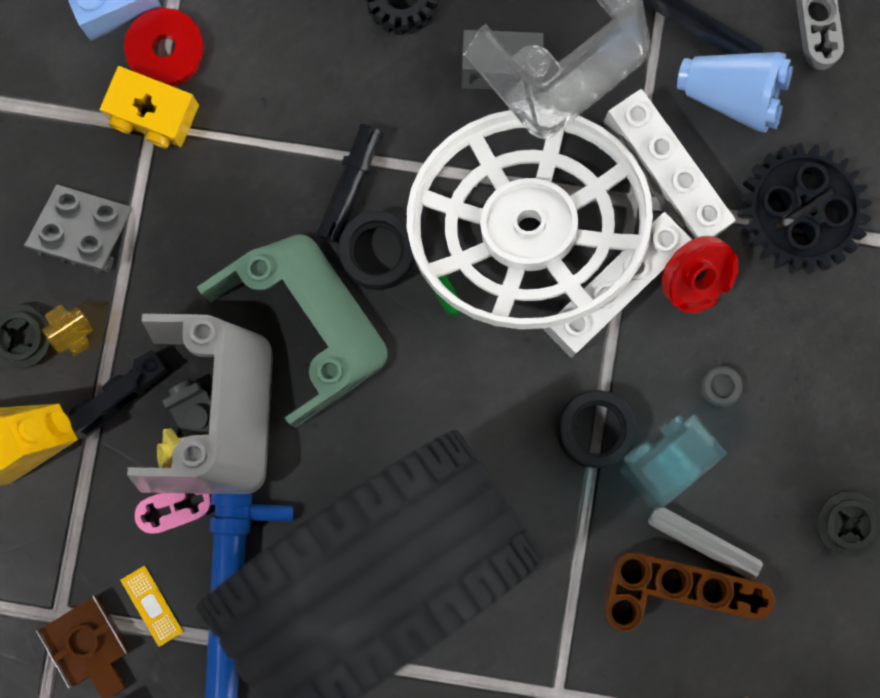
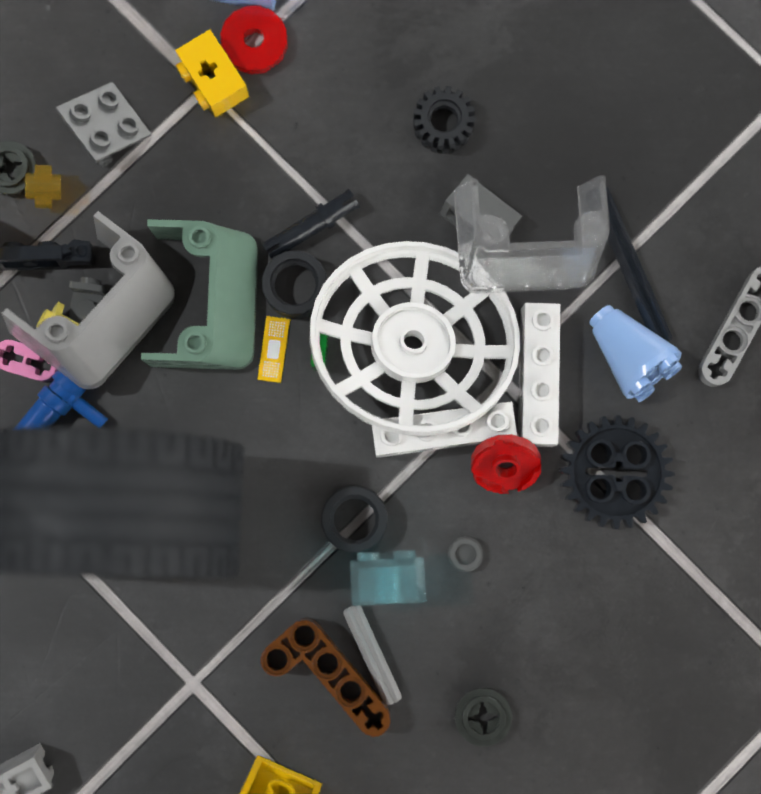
camera: 35 degrees right, 0 degrees up
none -> yellow sticker [257,316,290,383]

